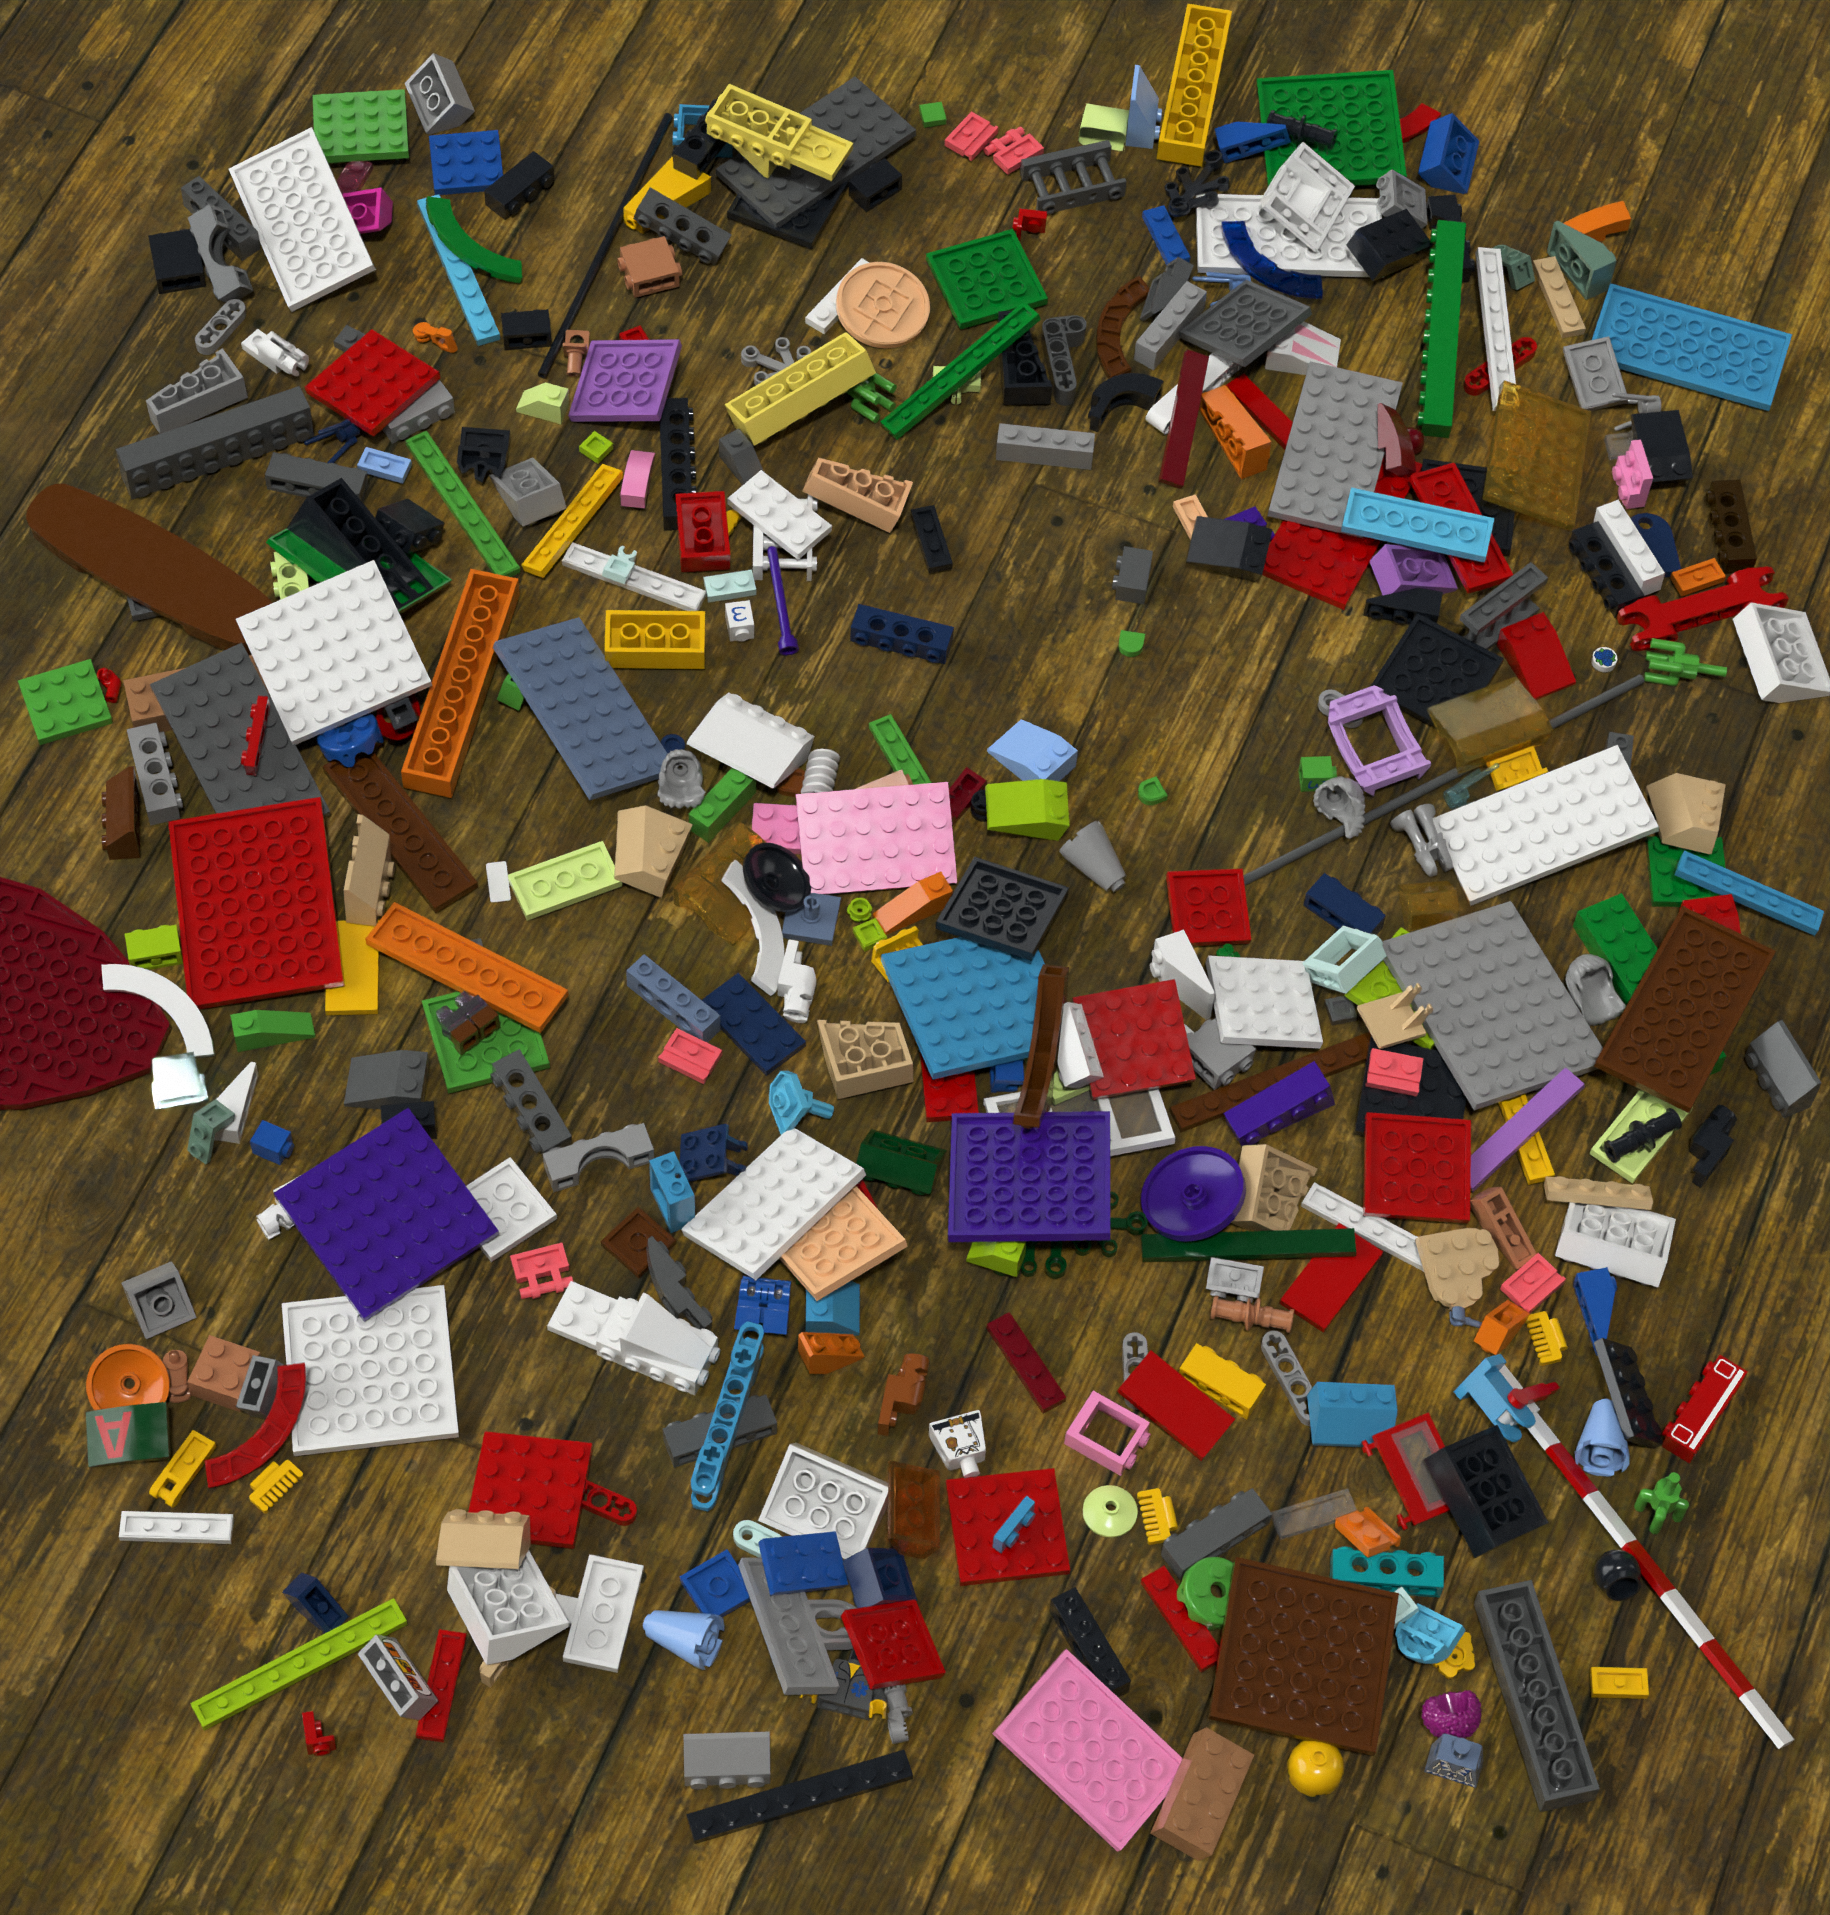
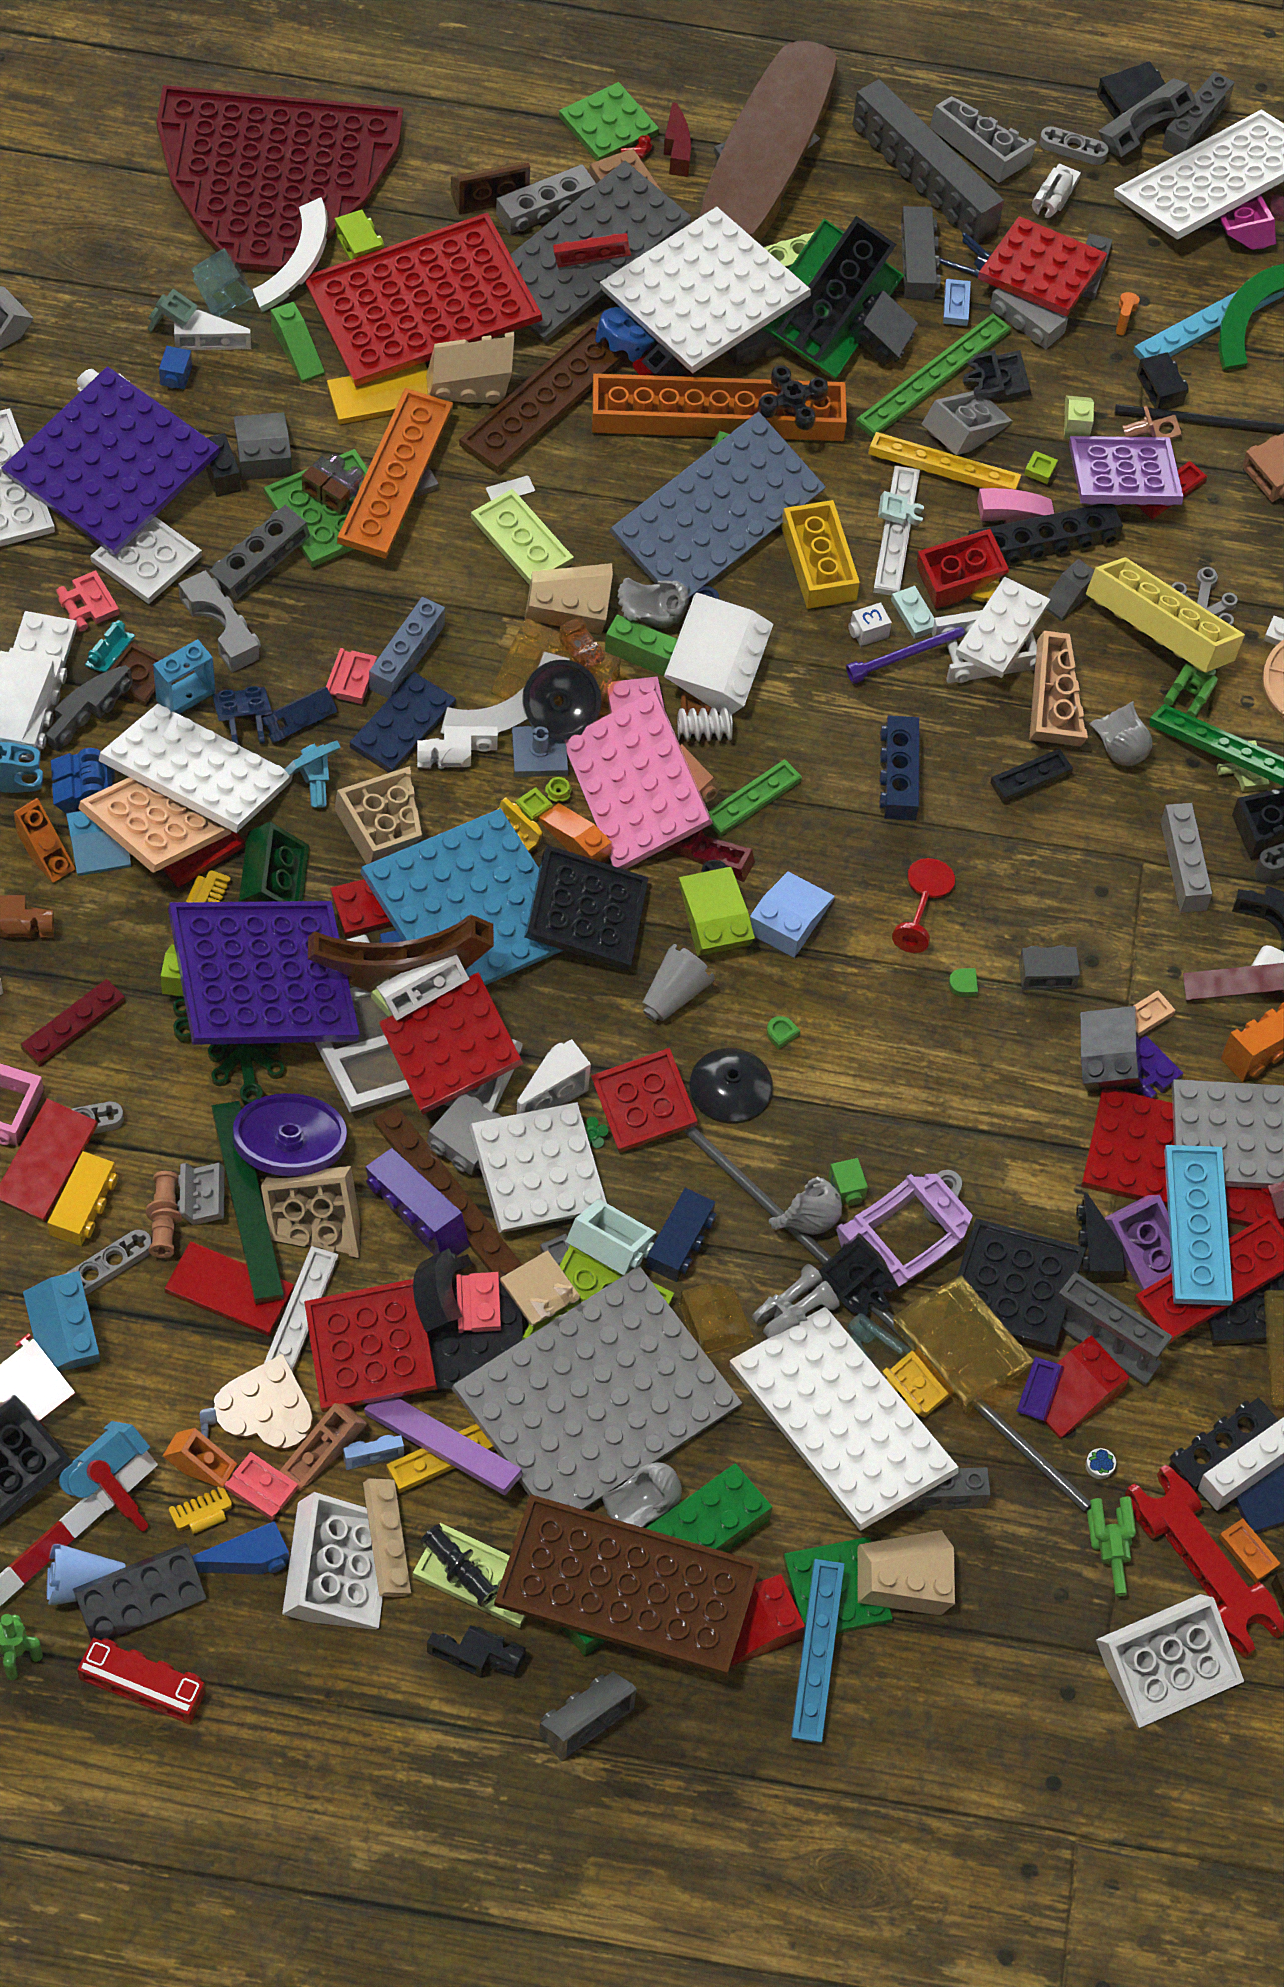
camera: 75 degrees right, 0 degrees up
none -> teal hinge [85,620,135,673]
none -> yellow piece [186,870,231,902]
none -> dark blue plate [261,687,337,742]
none -> light blue plate [343,1435,404,1470]
none -> black arch [413,1248,473,1332]
none -> clear orange leg [559,616,605,669]
none -> dark red slope [663,102,691,177]
none -> black dish [689,1048,773,1124]
none -> black gear [758,365,828,430]
none -> black plate [818,1233,899,1315]
none -> red piece [892,858,955,953]
none -> dark purple tile [1016,1357,1064,1422]
none -> light grey piece [1089,701,1152,766]

